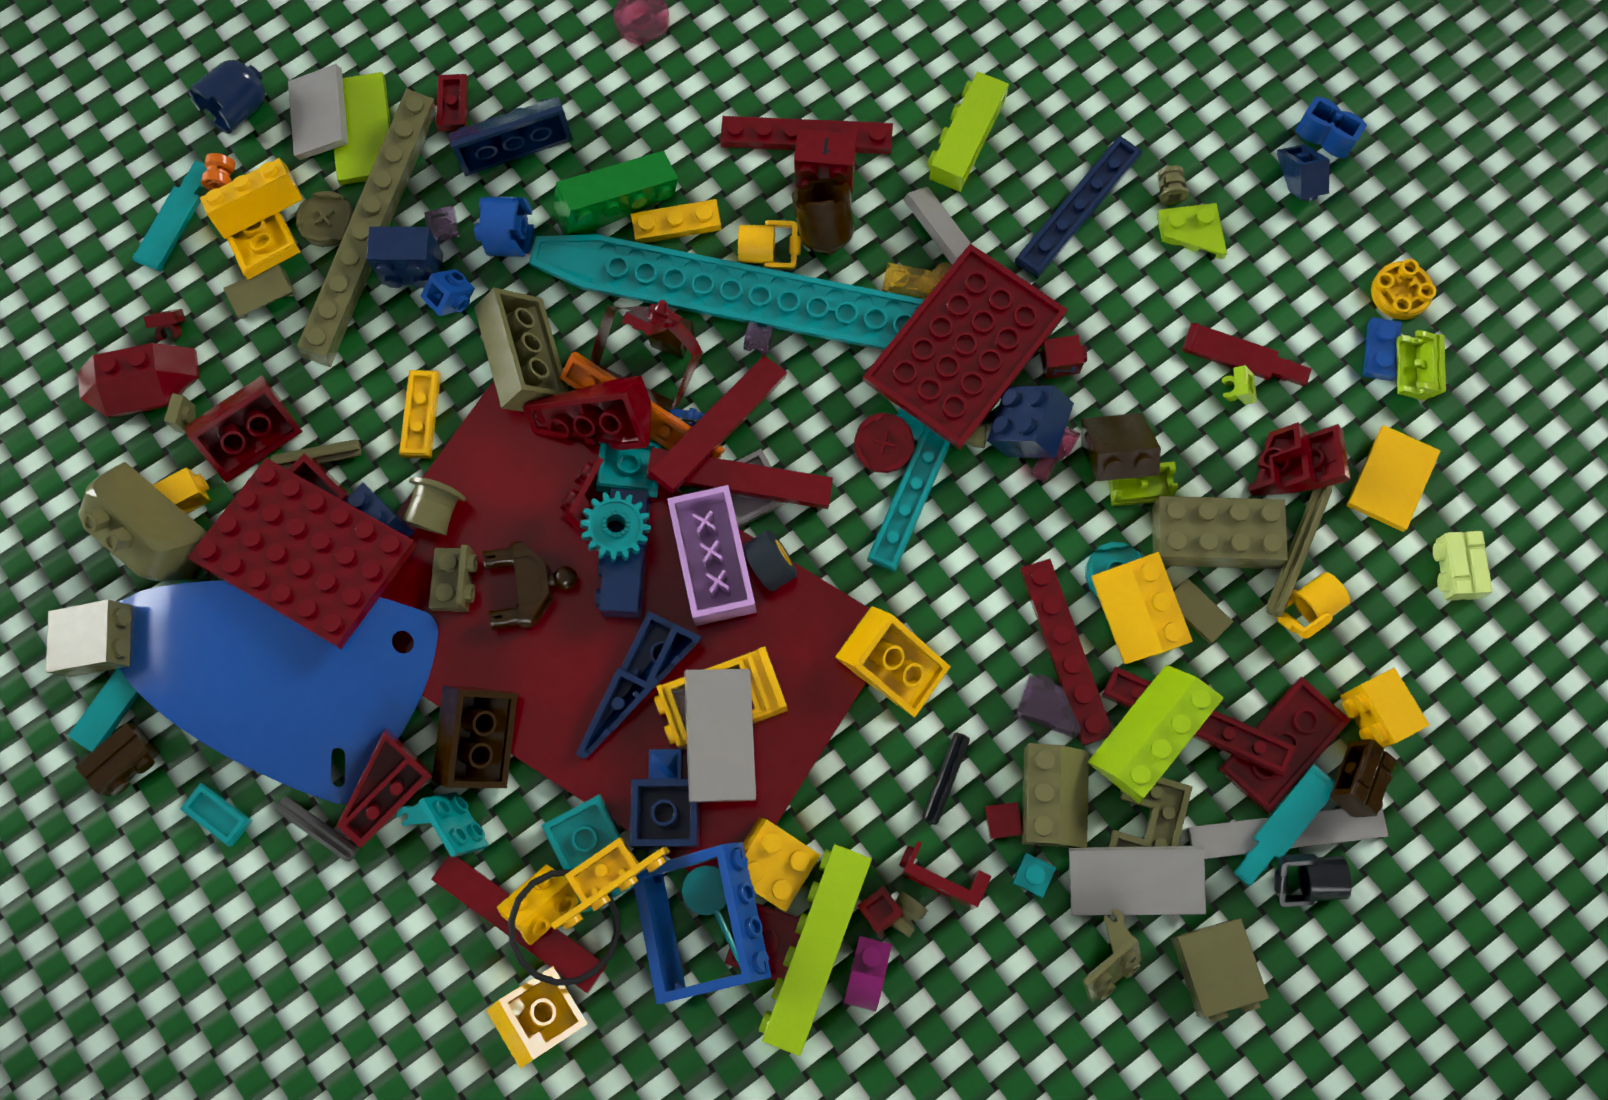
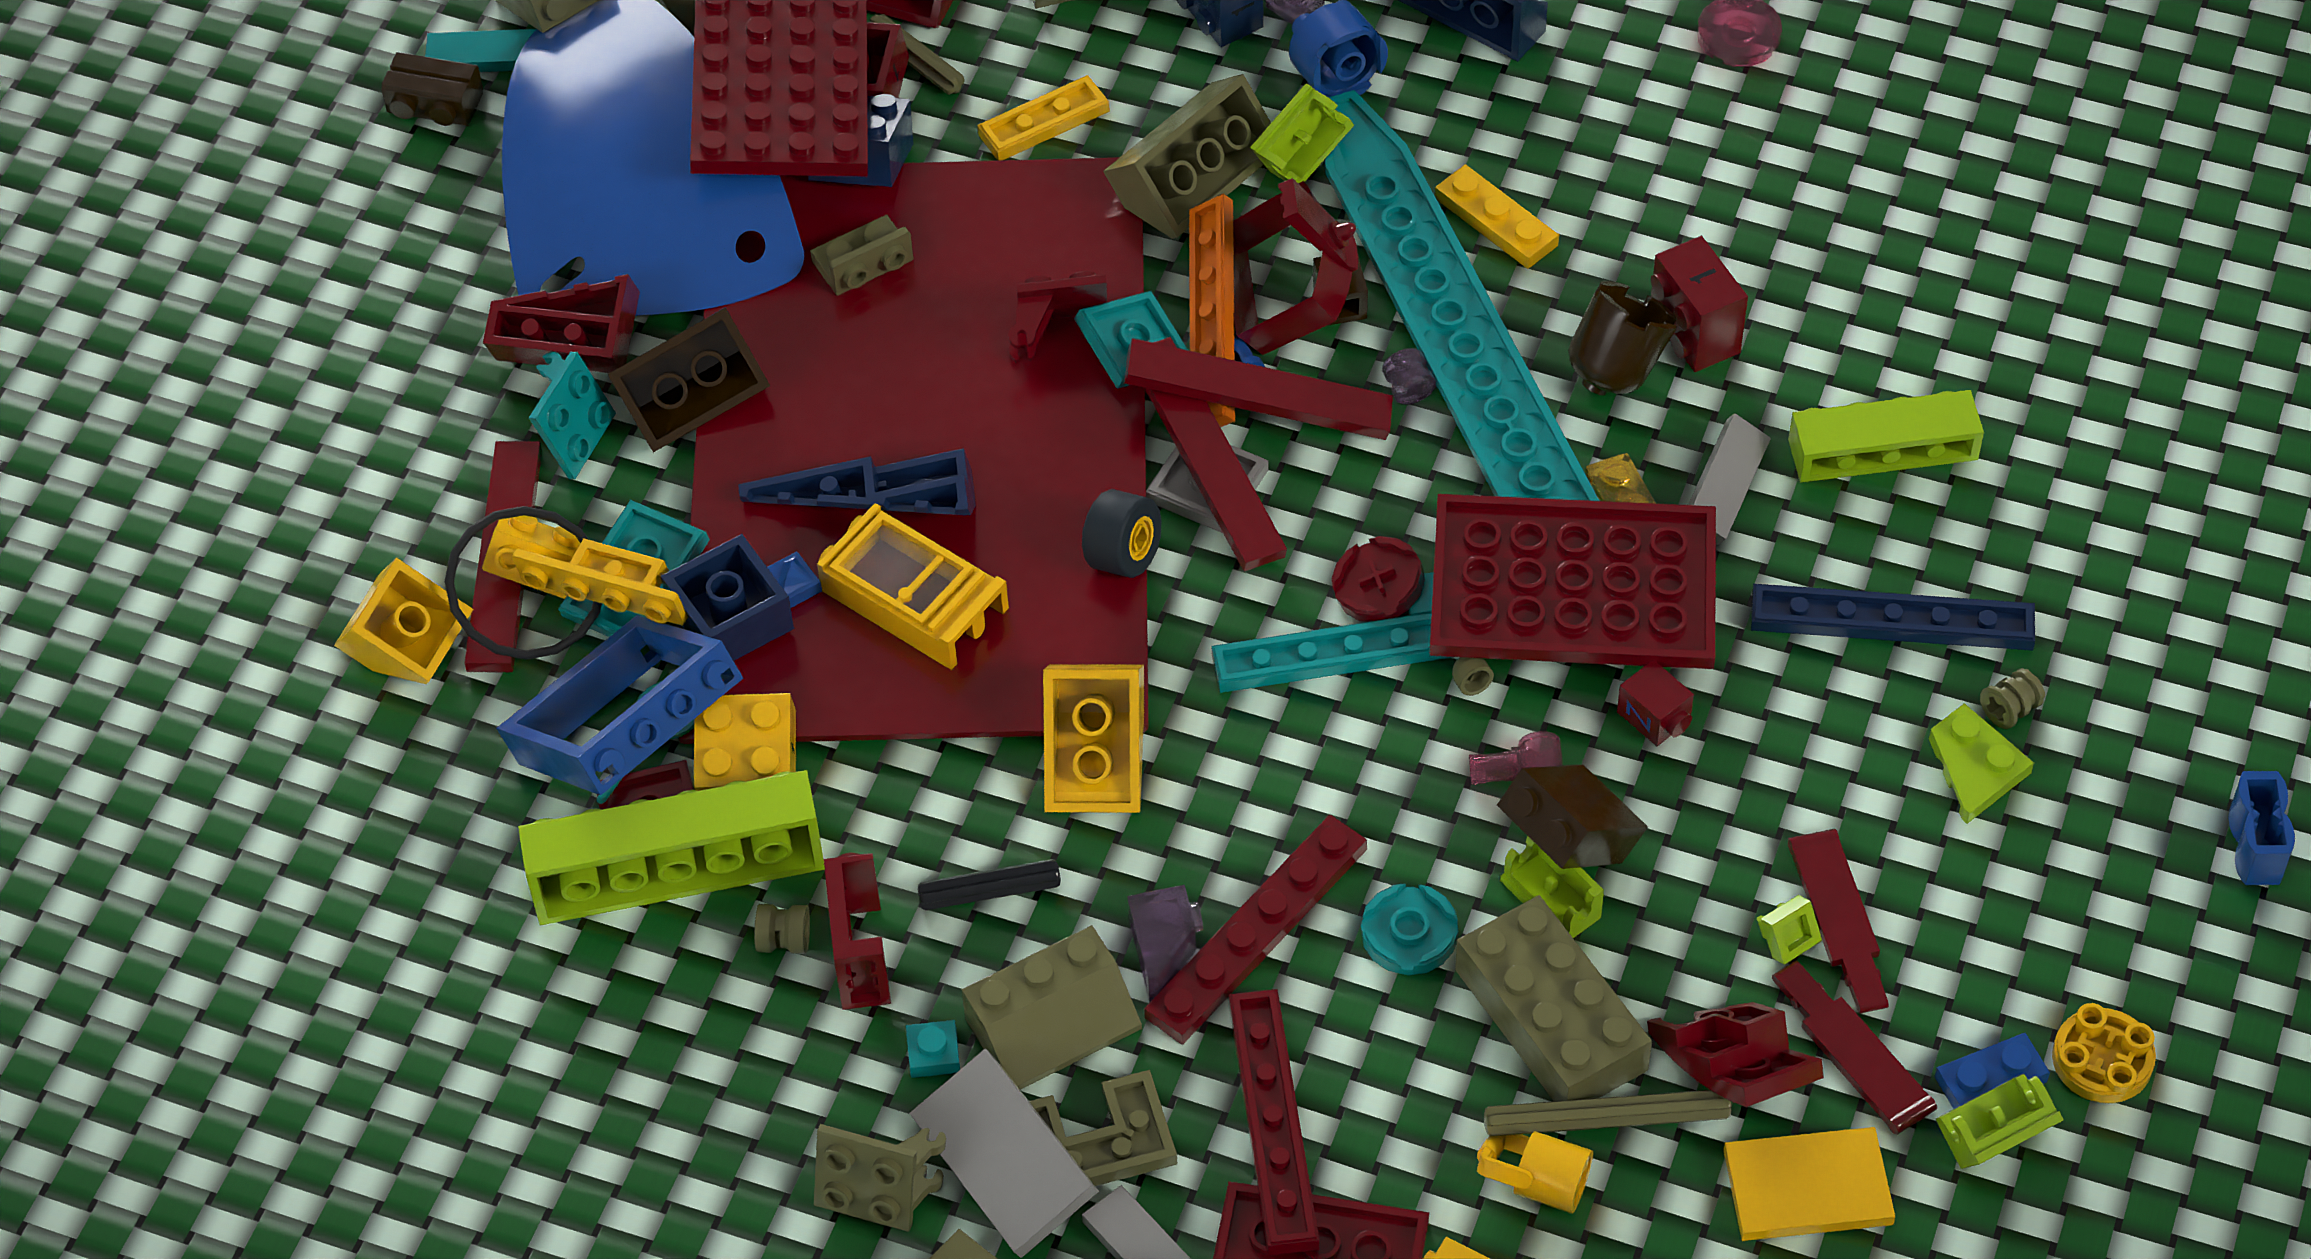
camera: 55 degrees right, 20 degrees down
teal tile [180,783,253,847] -> none
dark grey axle [275,797,359,862] -> none
olive piece [402,477,466,535] -> none
blue brick [420,269,475,316] -> none
dark brown connector [482,541,578,630] -> none
dark red wedge [522,376,651,450] -> none
green wedge [553,150,678,235] -> none
teal gear [580,491,651,562] -> none
dark blue brick [595,489,651,619] -> none
lavender brick [667,485,757,626] -> none
light grey tile [684,669,756,803] -> none
dark red plate [720,116,893,154] -> none
yellow piece [738,220,801,270] -> none
magenta brick [843,936,892,1012] -> none
dark red panel [857,886,905,940] -> none
dark red tile [984,802,1023,840] -> none
dark blue brick [987,385,1074,458] -> none
lime slope [1087,665,1224,804] -> none
yellow slope [1091,552,1193,664] -> none
olive tile [1174,578,1234,645] -> none
dark blue slope [1277,144,1330,201] -> none
none -> lime hinge [1250,83,1354,183]
none -> dark red piece [1772,961,1937,1135]

